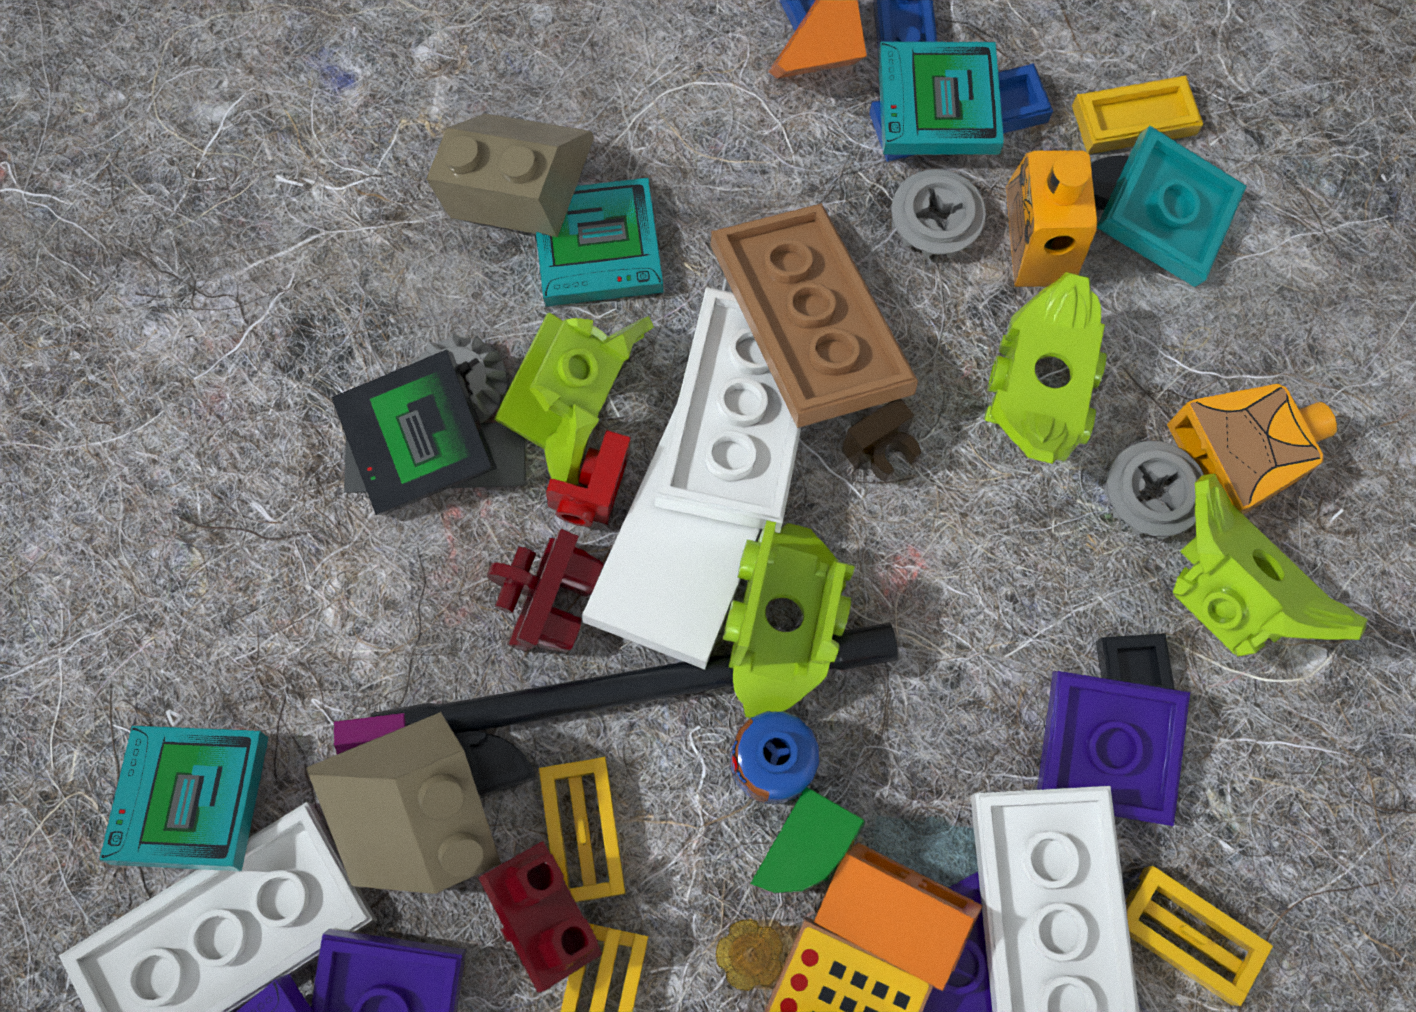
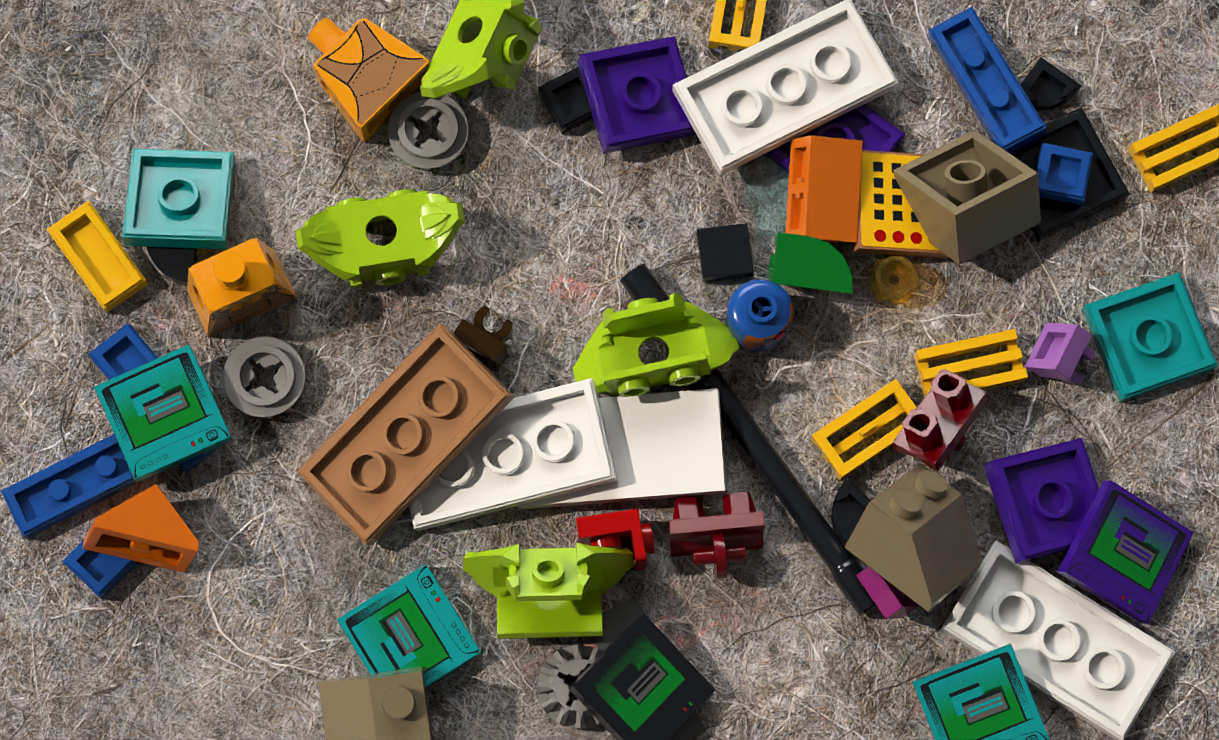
camera: 115 degrees left, 5 degrees up
none -> black tile [696,223,754,283]

